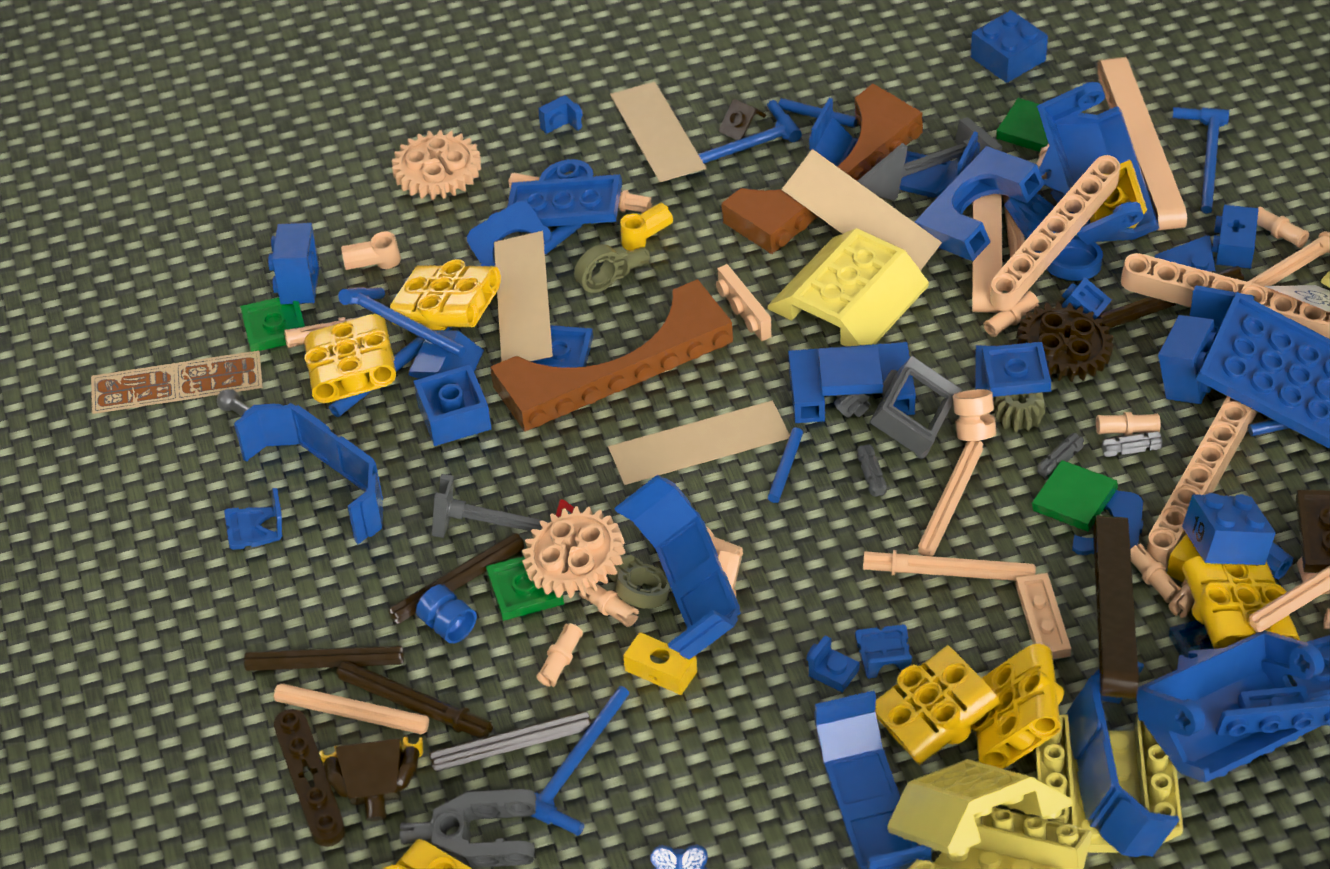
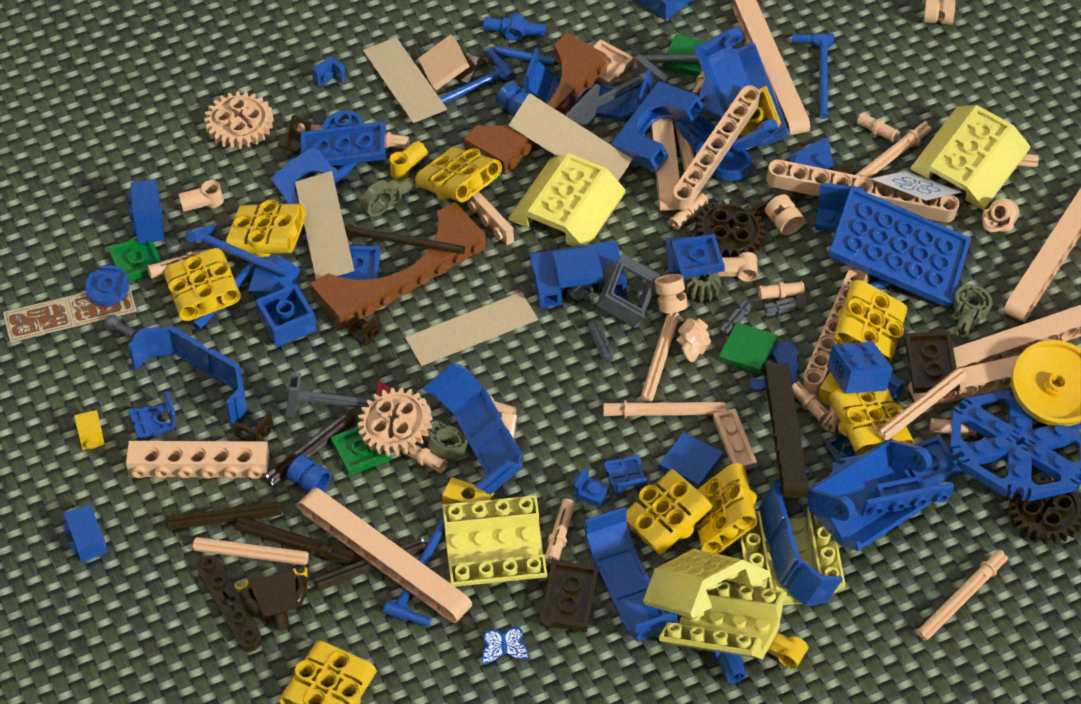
camera: 10 degrees left, 5 degrees up
dark grey piece [400,789,536,868] -> none
light nougat pin [536,623,583,687] -> none
blue bar [768,428,803,503] -> none
blue bracket [1061,278,1112,320] -> none
blue brick [1158,315,1217,404] -> none
blue brick [1212,205,1259,269] -> none
none -> blue brick [62,504,108,563]
none -> yellow brick [74,410,105,450]
none -> blue tile [85,265,129,307]
none -> light nougat brick [126,441,269,479]
none -> dark brown bracket [233,411,274,442]
none -> dark brown bracket [278,115,312,154]
none -> light nougat beam [297,487,472,623]
none -> dark brown bar [344,224,465,254]
none -> dark brown bracket [348,314,381,347]
none -> yellow connector [415,147,502,202]
none -> light nougat tile [418,34,470,91]
none -> light yellow slope [443,495,547,587]
none -> blue pin [483,13,546,41]
none -> blue wheel [496,82,528,117]
none -> dark brown plate [540,560,599,632]
none -> light nougat pin [545,499,576,564]
none -> light nougat tile [593,39,634,86]
none -> flat silver bar [642,54,699,63]
none -> blue tile [659,432,723,489]
none -> light nougat head [676,318,711,362]
none -> light nougat piece [718,252,758,282]
none -> light nougat wheel [765,194,805,236]
none -> yellow connector [834,280,907,364]

